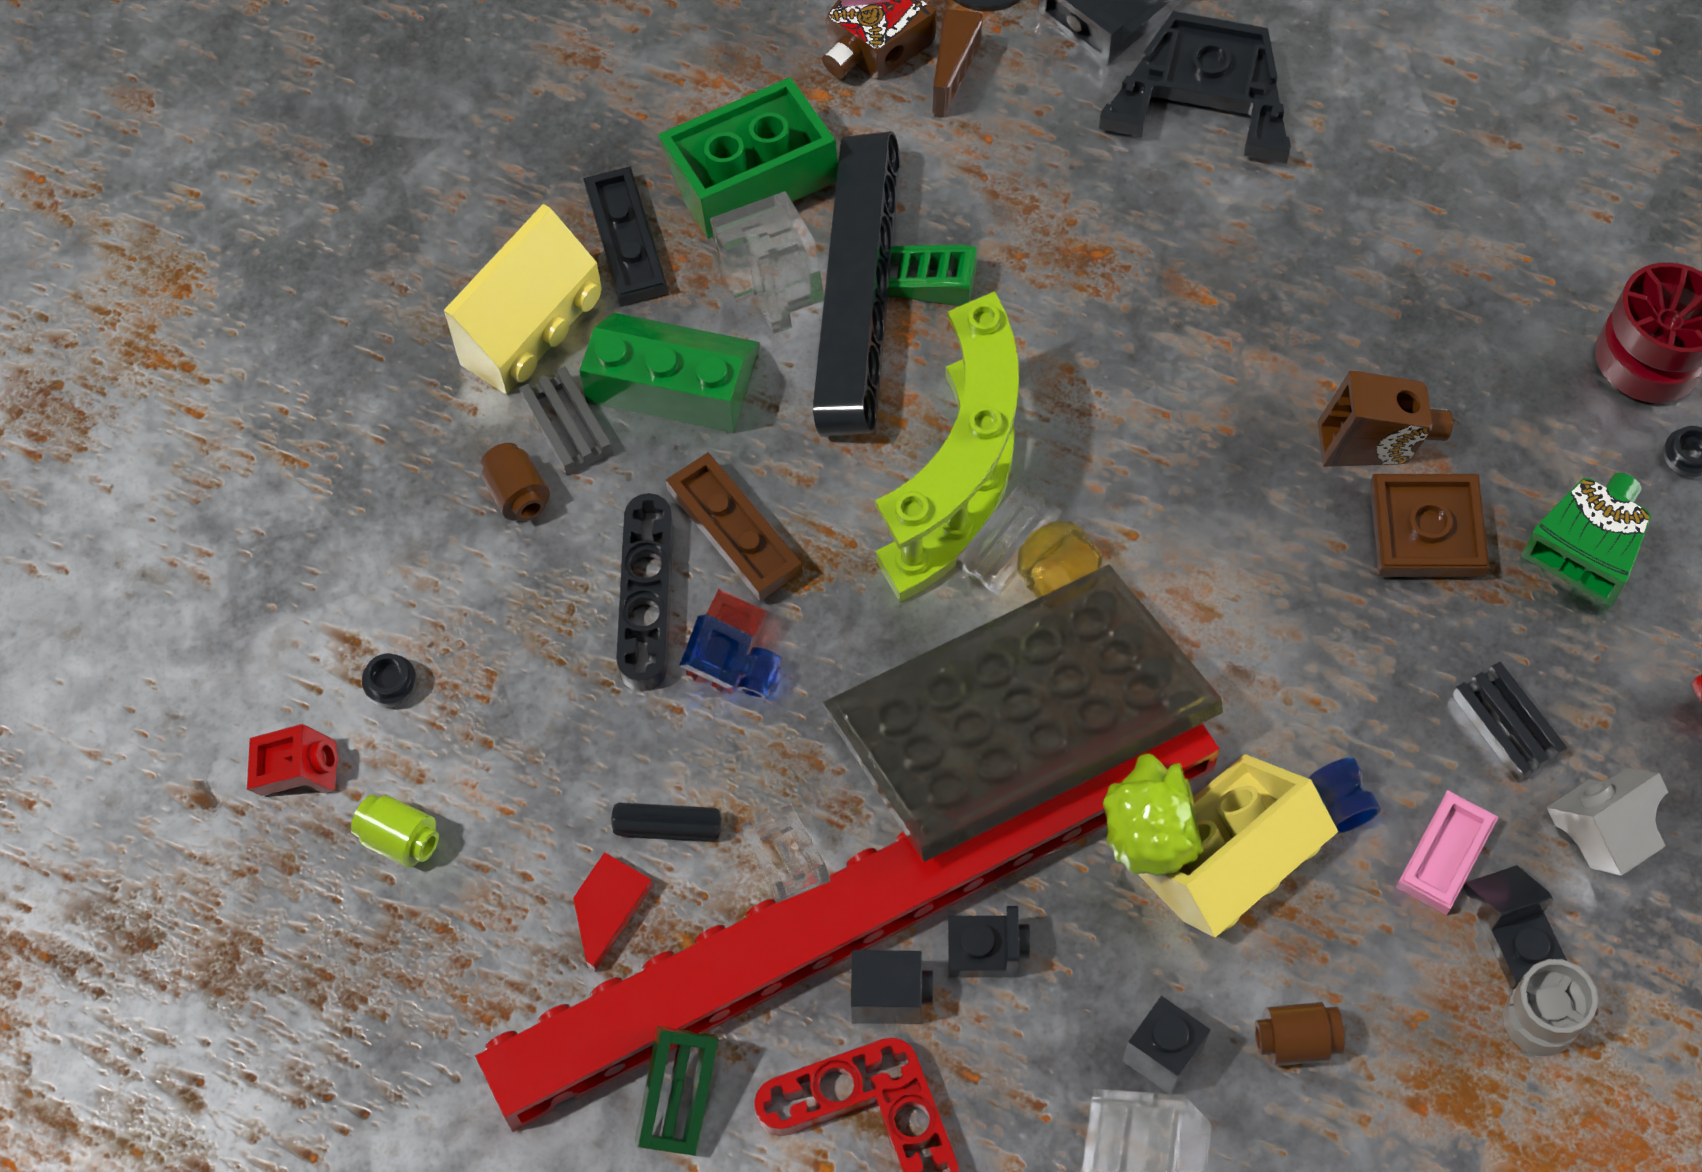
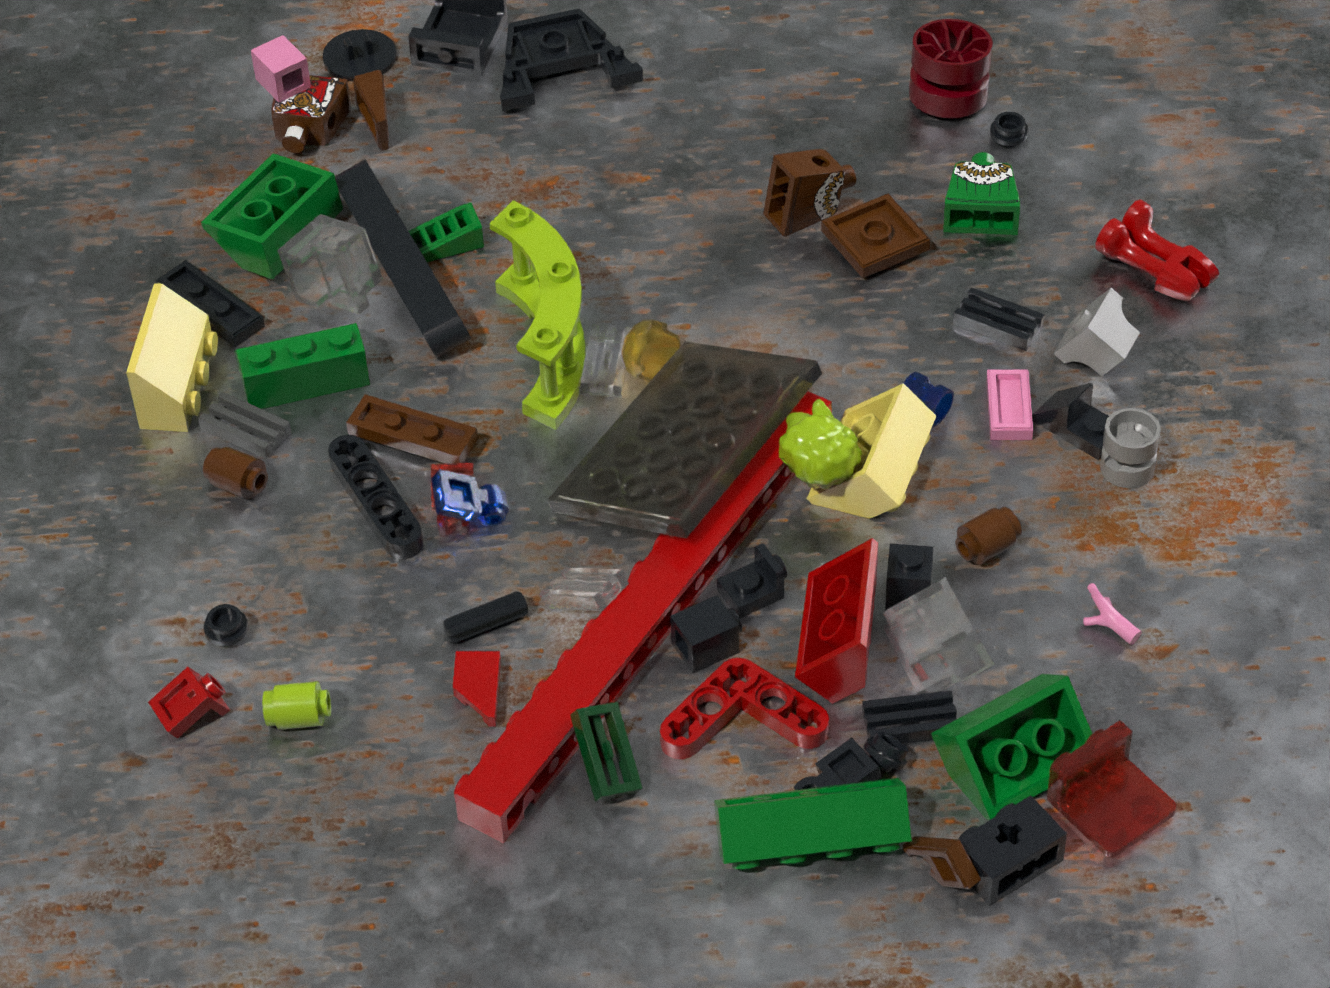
camera: 30 degrees left, 15 degrees down
none -> red slope [795,538,878,704]

